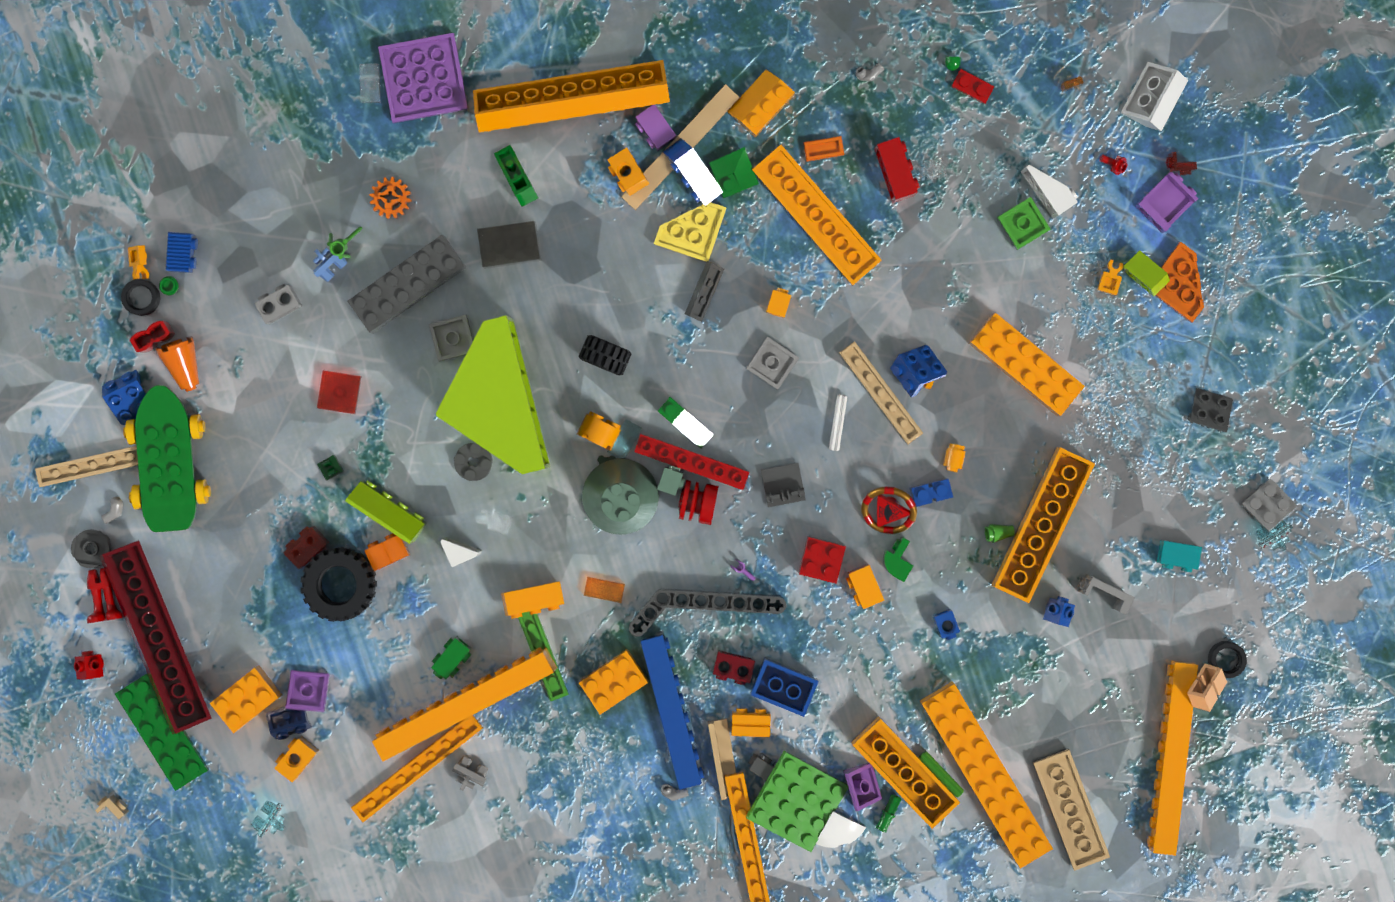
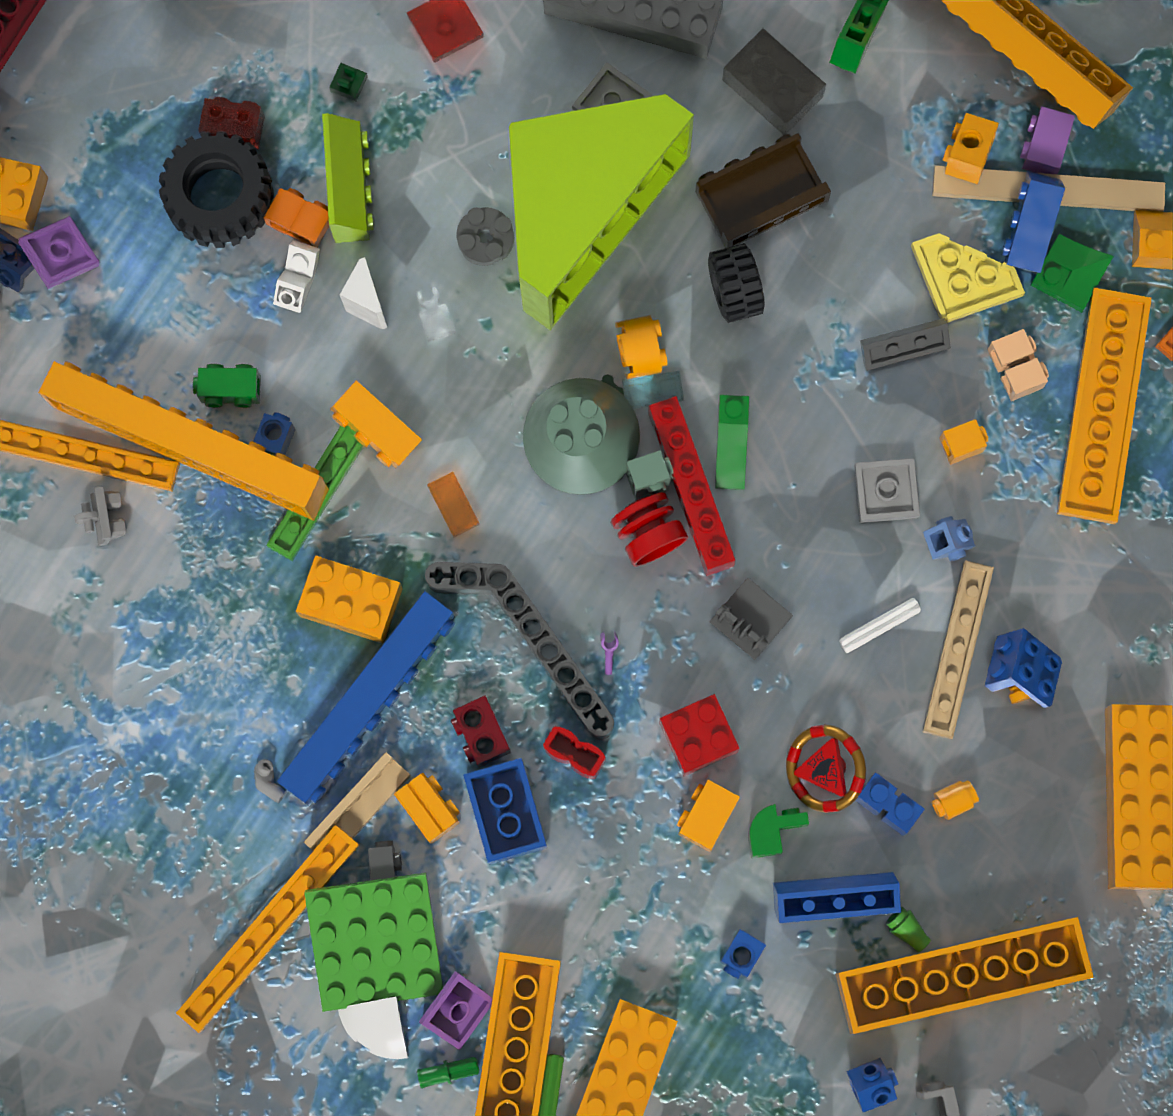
camera: 55 degrees right, 10 degrees down
none -> blue brick [253,412,296,456]
none -> white slope [273,240,320,313]
none -> red brick [543,726,606,779]
none -> dark brown panel [695,133,831,248]
none -> blue brick [773,872,901,923]
none -> medium blue brick [923,516,976,561]
none -> light nougat piece [987,329,1049,402]

